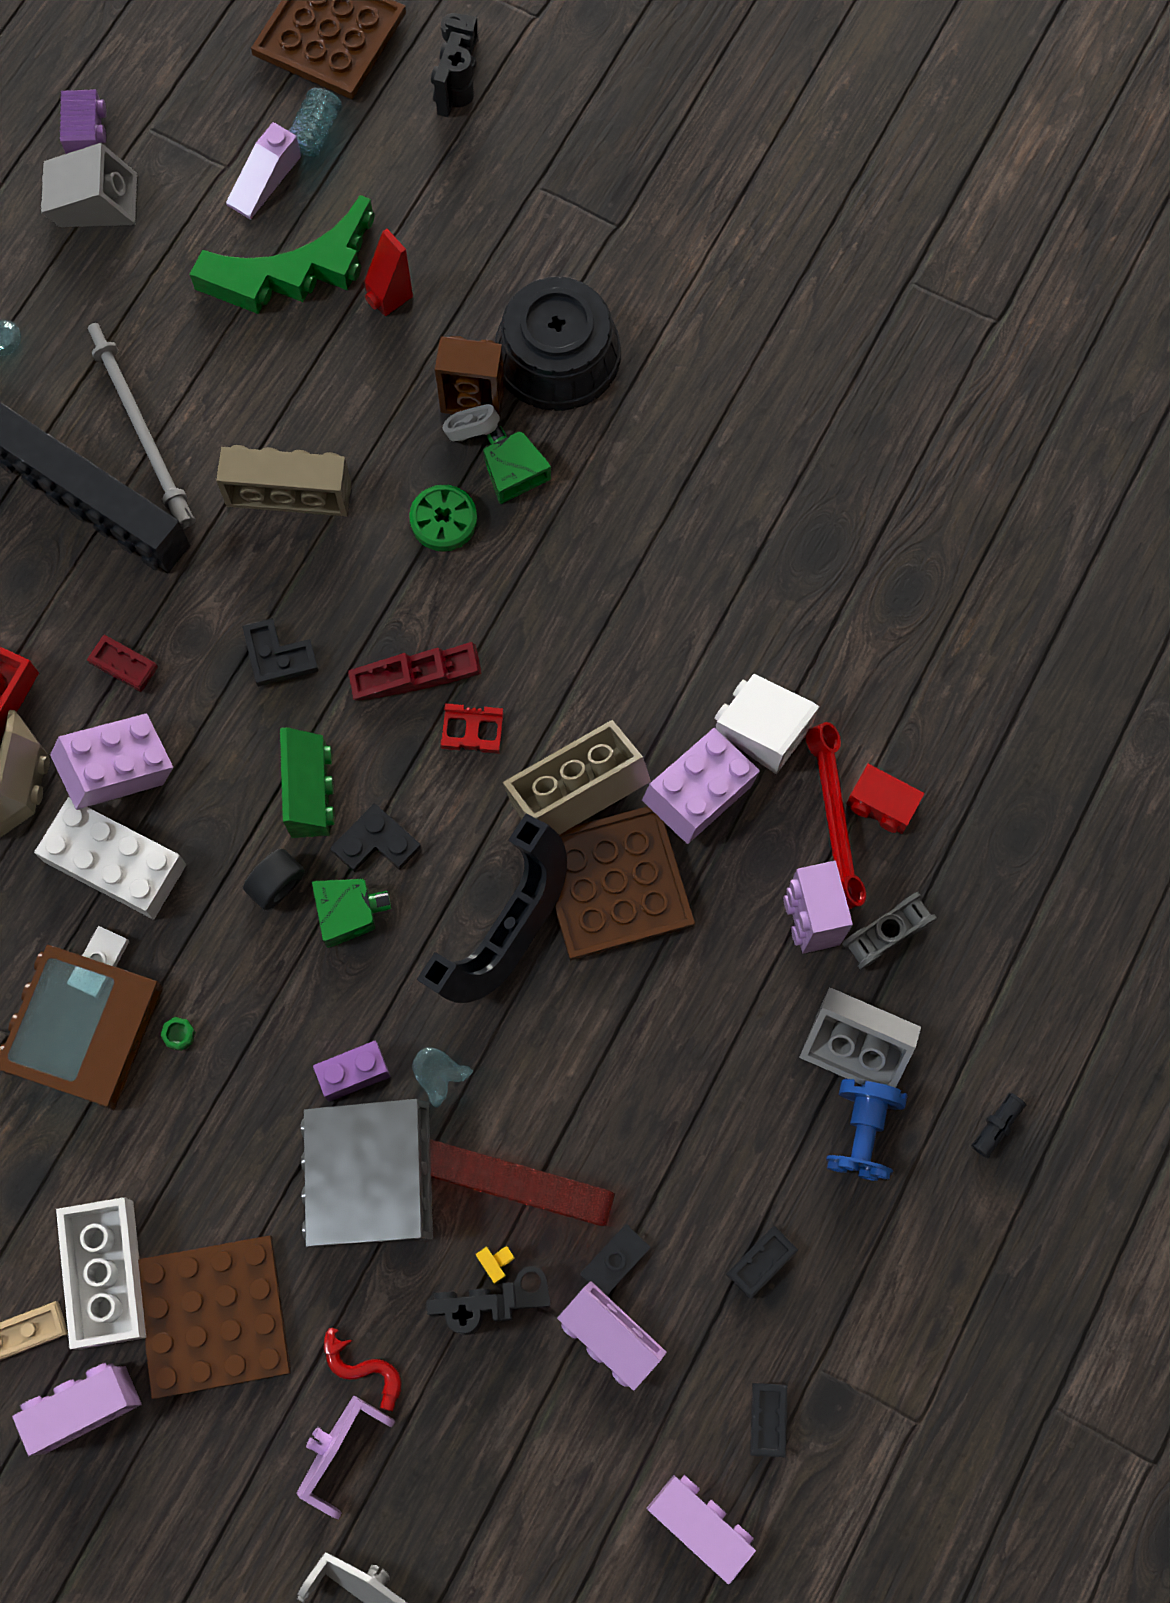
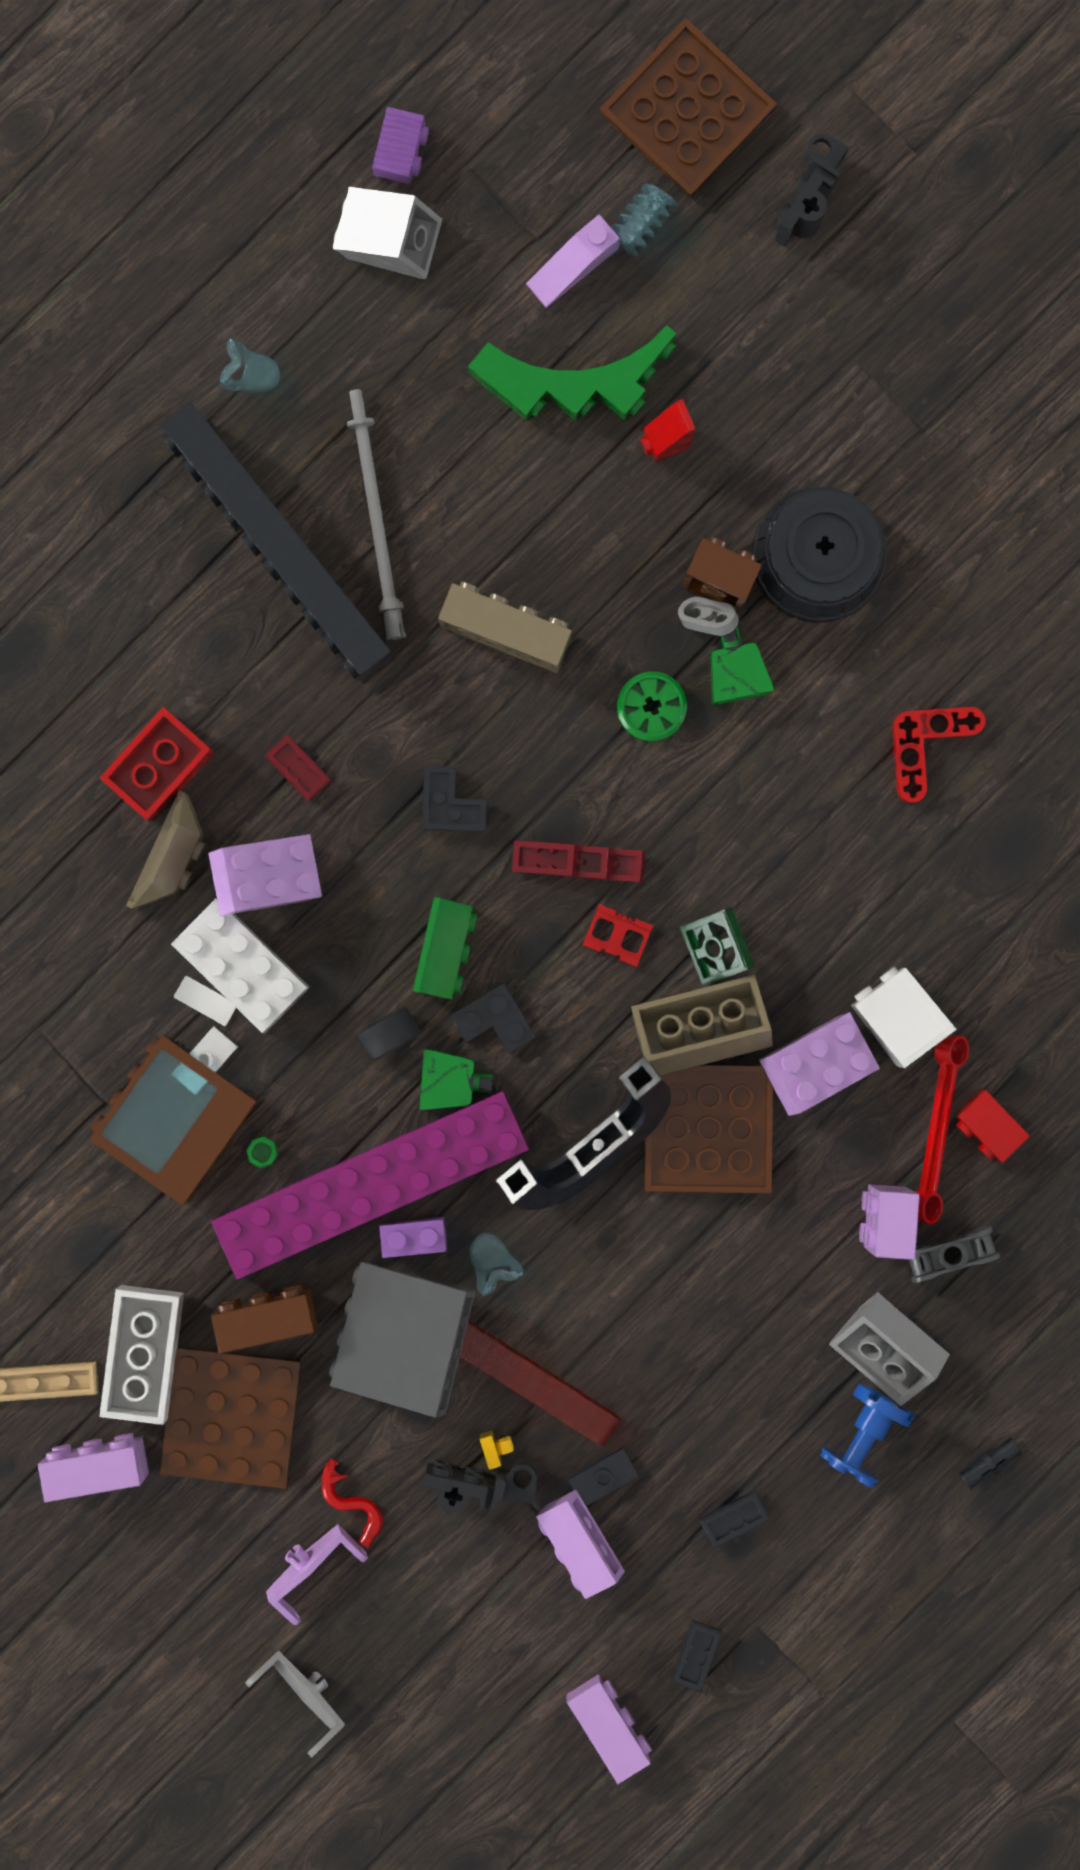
camera: 20 degrees right, 15 degrees up
none -> white sticker [174,976,236,1026]
none -> magenta brick [211,1090,529,1280]
none -> reddish brown brick [211,1284,319,1354]
none -> piece [680,907,755,986]
none -> red beam [892,707,986,804]

